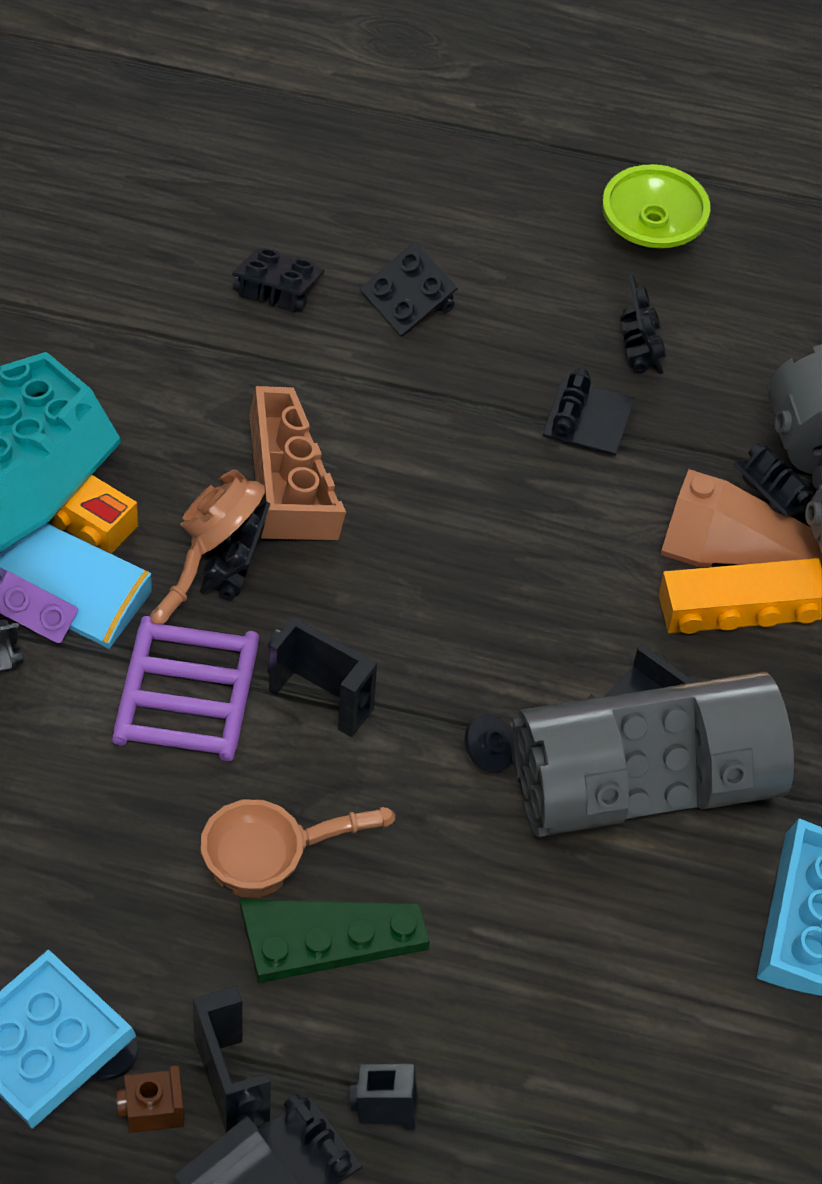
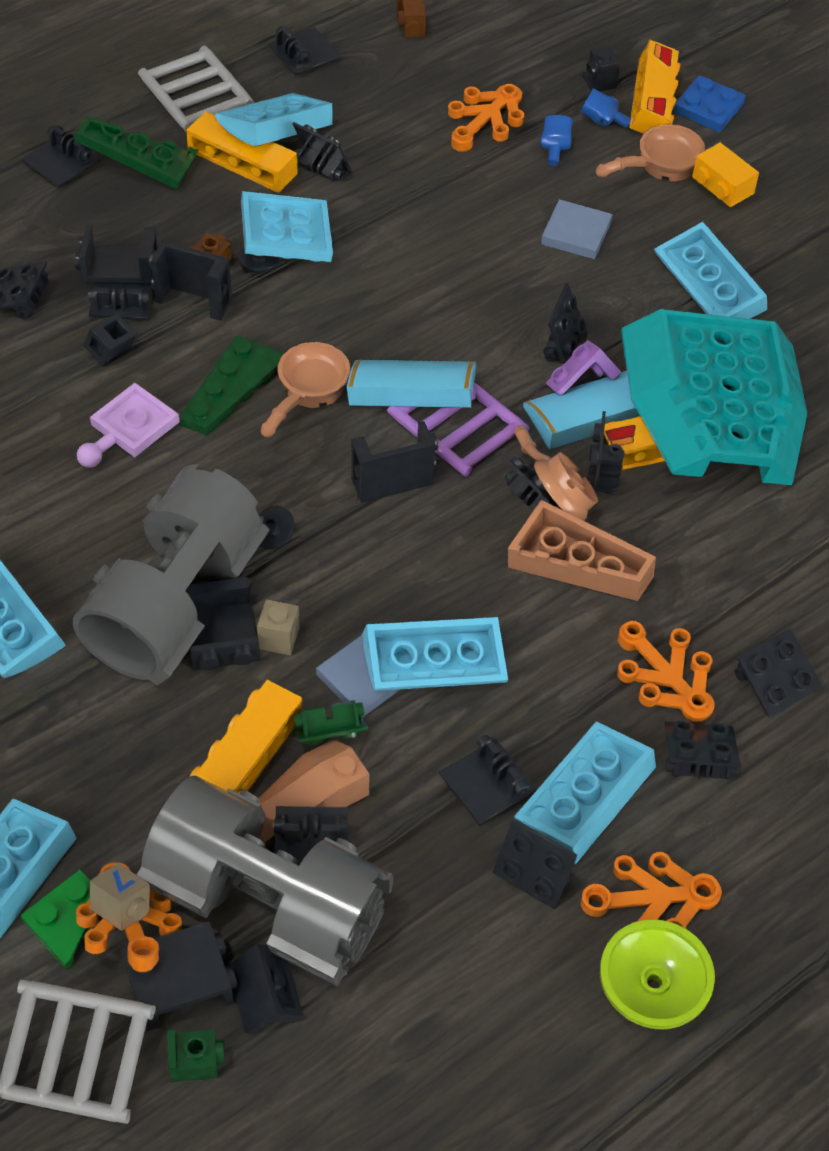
camera: 130 degrees right, 0 degrees up
none -> lavender plate [77,383,179,468]
none -> dark tan brick [257,599,299,656]
none -> dark green hinge [293,700,368,745]
none -> sand blue tile [316,635,400,718]
none -> medium azure slope [347,360,476,408]
none -> medium azure slope [362,617,508,691]
none -> medium azure slope [515,721,656,864]
none -> orange plant [581,852,722,929]
none -> black hinge [587,411,625,494]
none -> orange plant [617,621,715,722]

